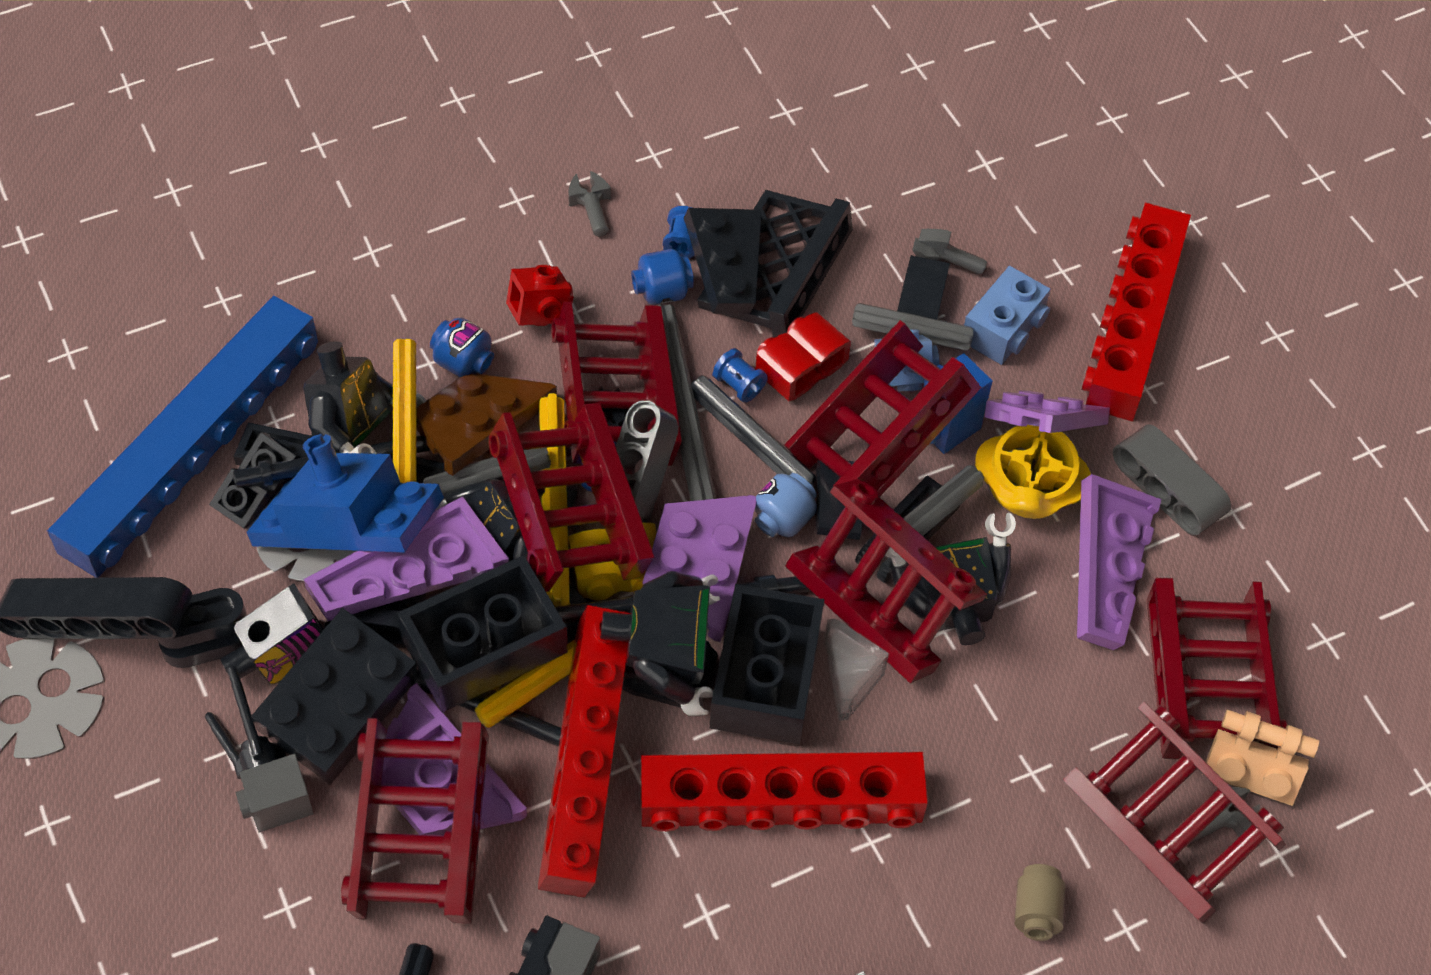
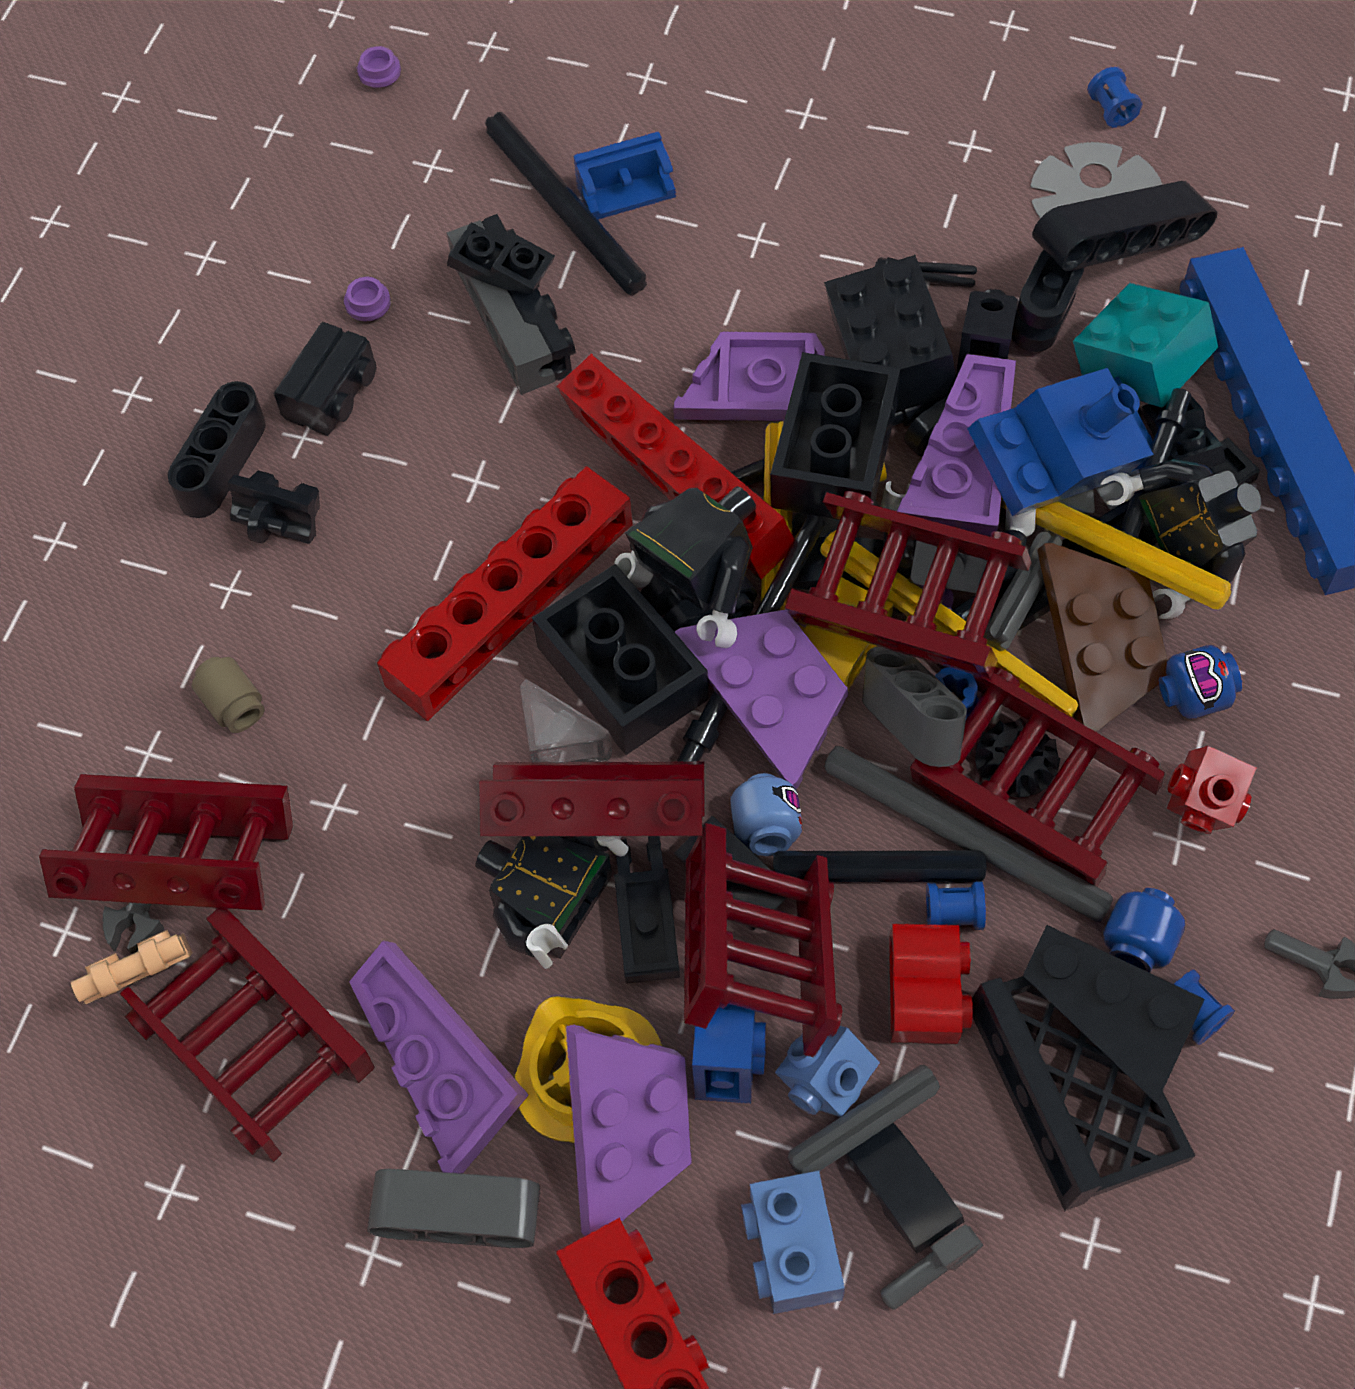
camera: 140 degrees right, 5 degrees up
dark grey brick [235,754,314,833] -> none
dark red fence [341,718,489,924] -> none
dark grey axle [903,465,984,536] -> none
none -> teal brick [1073,283,1218,407]

